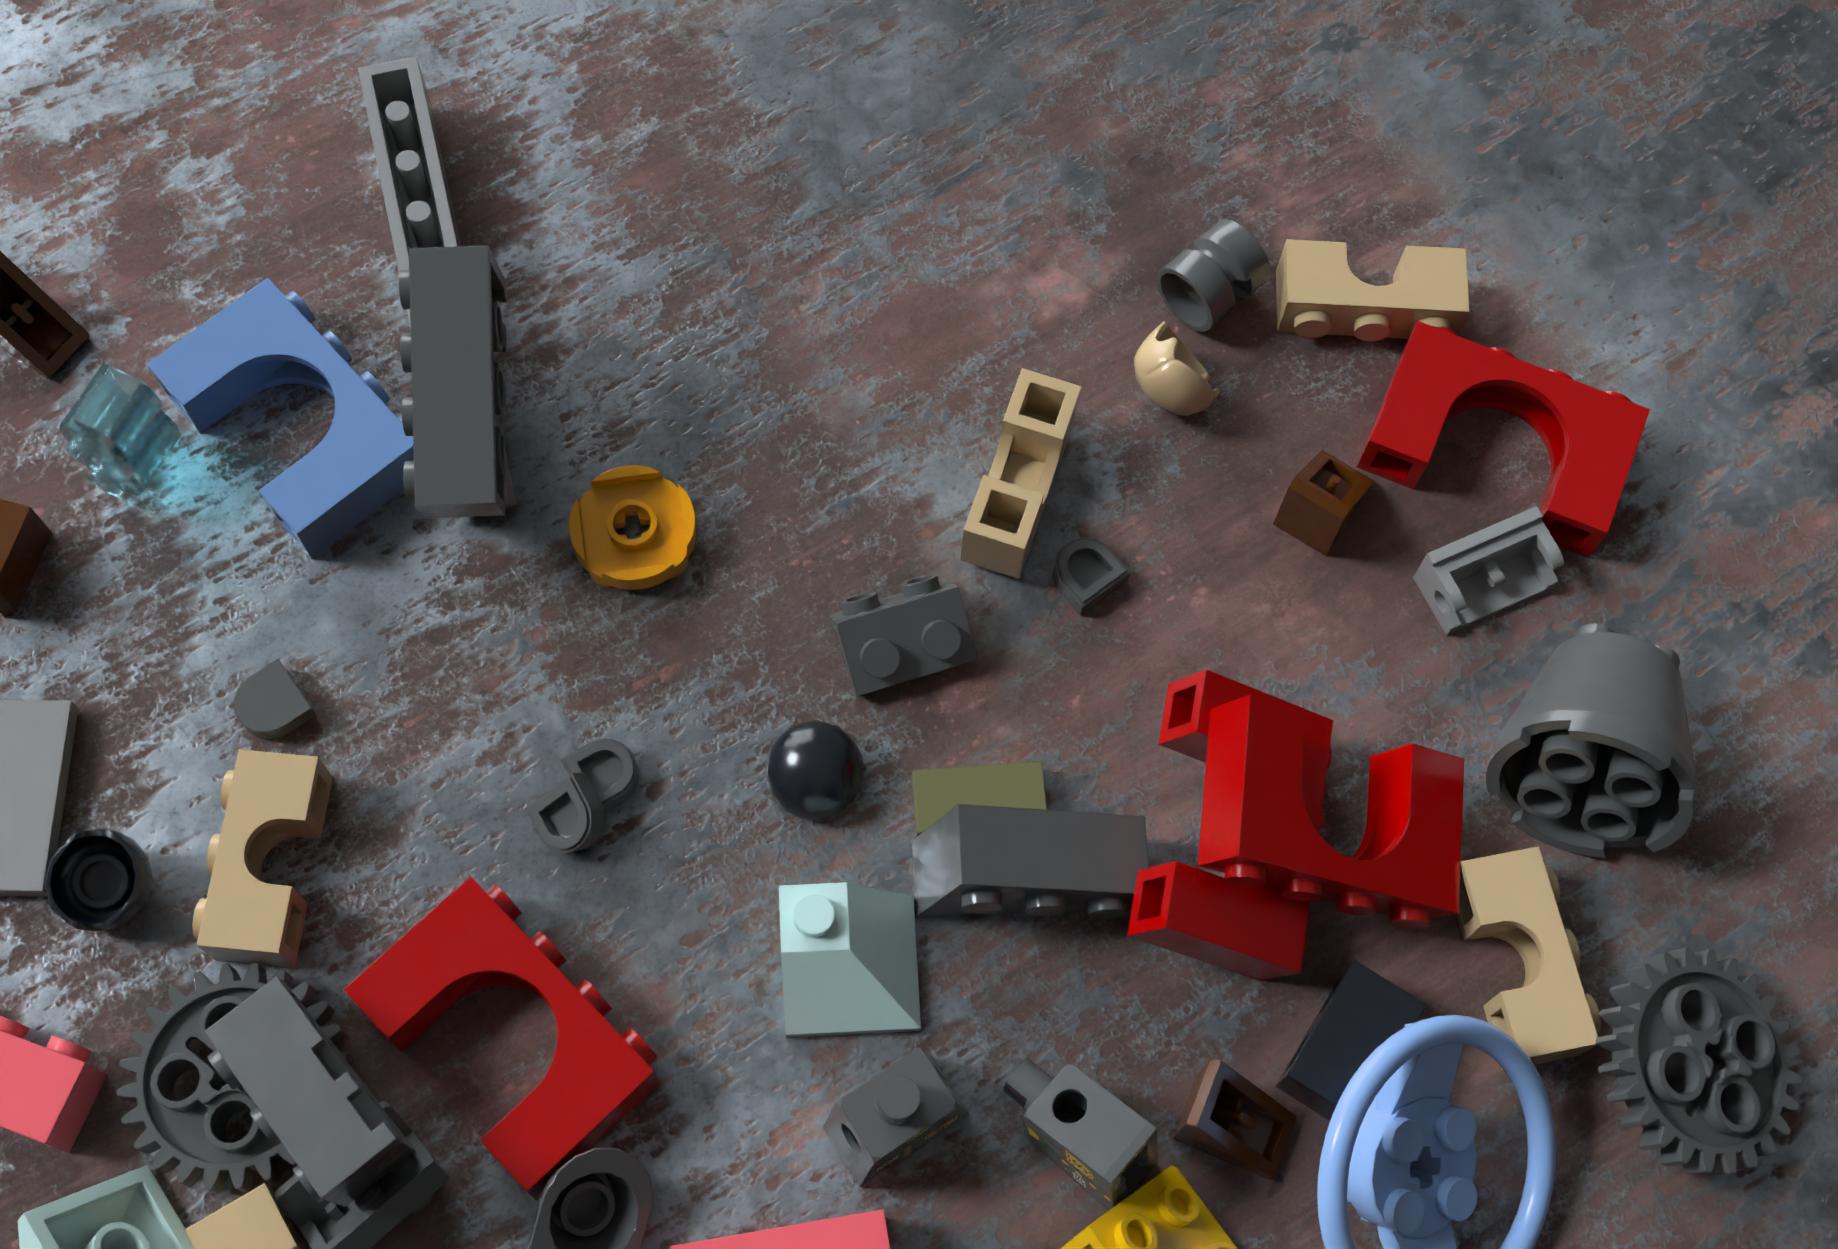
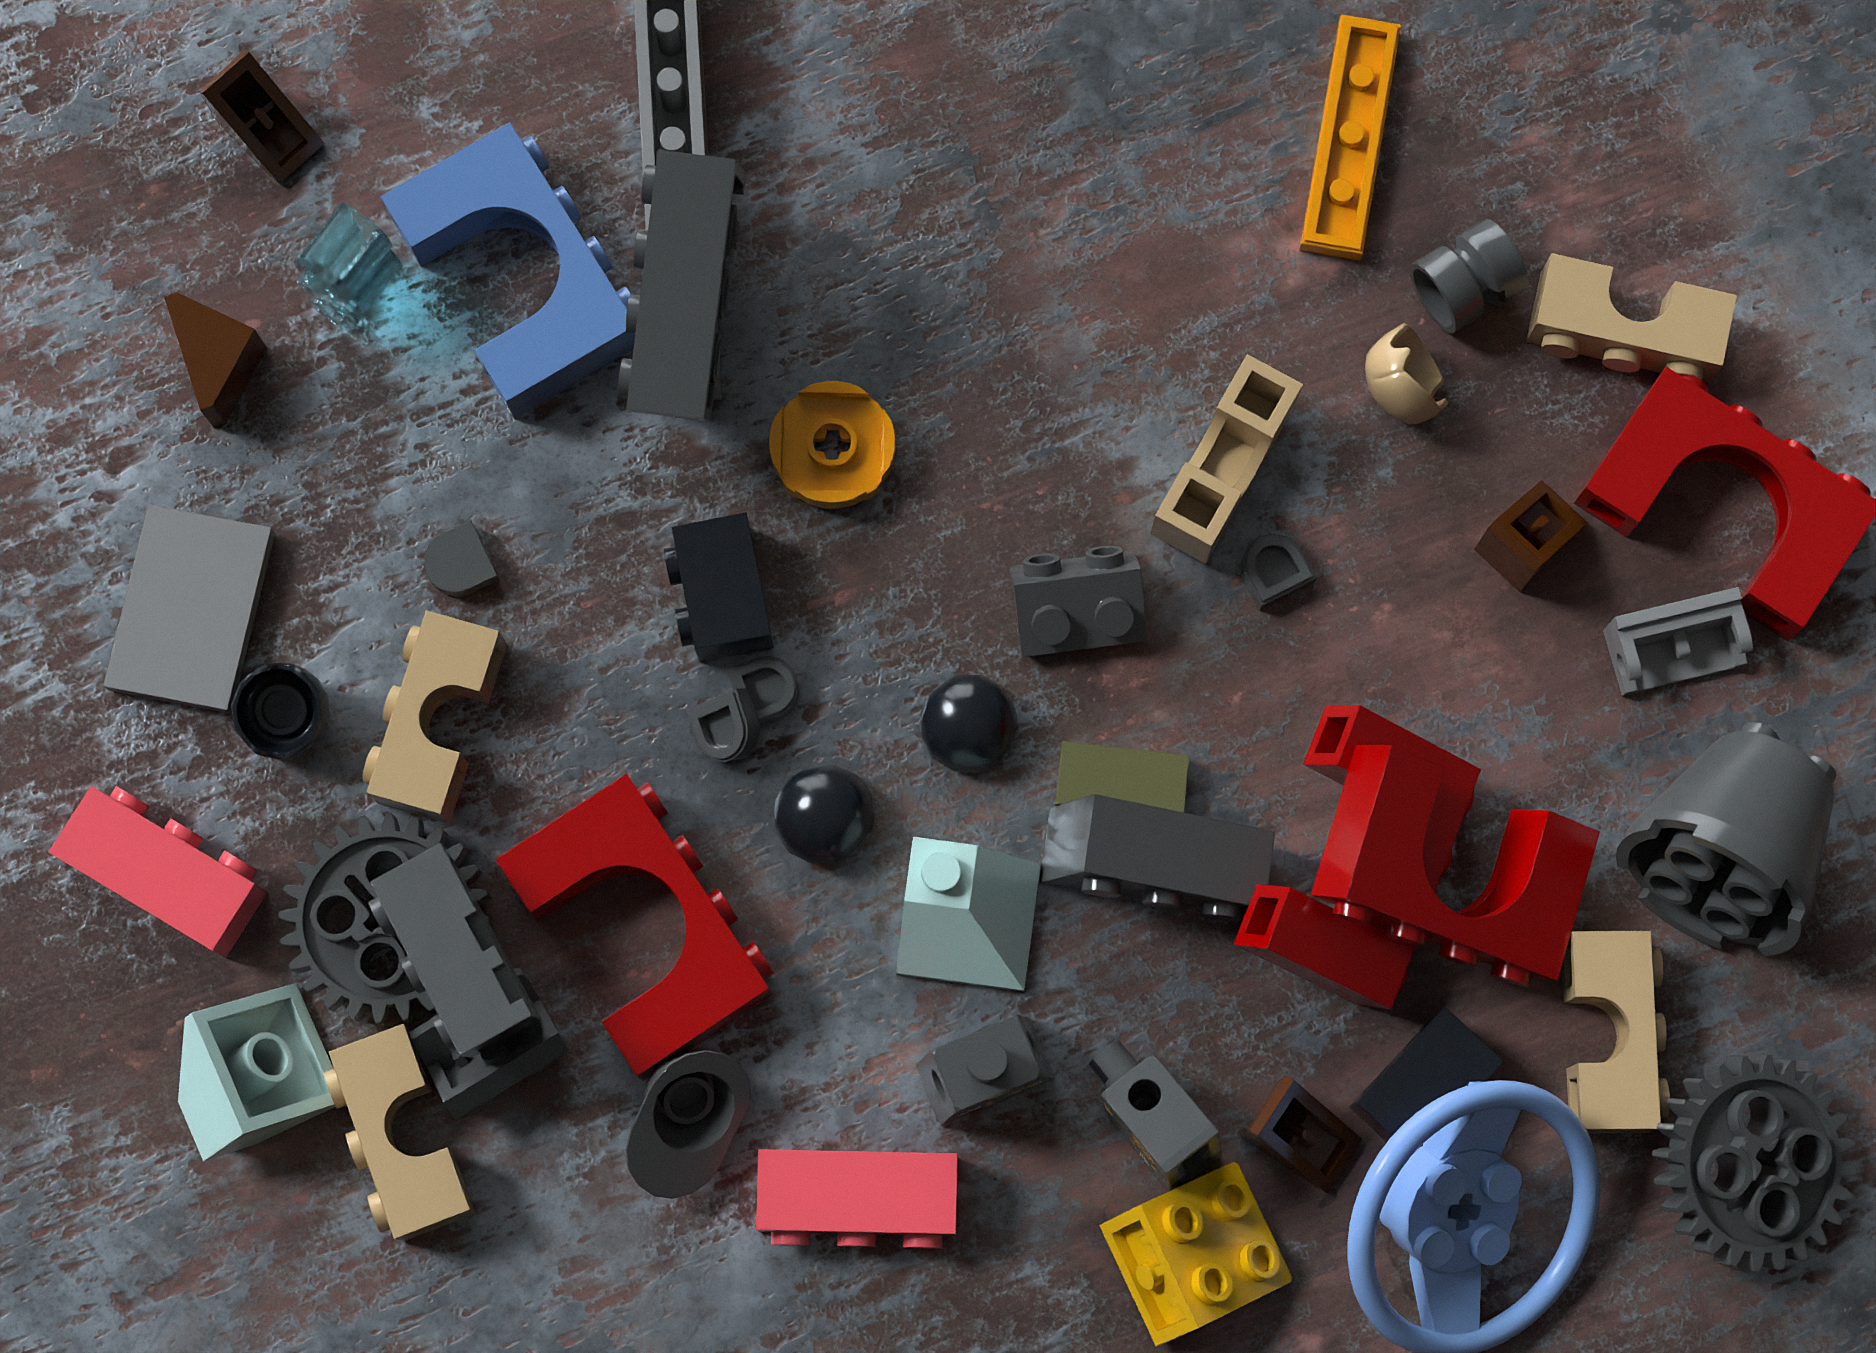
camera: 15 degrees right, 10 degrees up
none -> black brick [663,512,774,662]
none -> black hair [774,765,874,864]
none -> light orange tile [1299,14,1401,261]

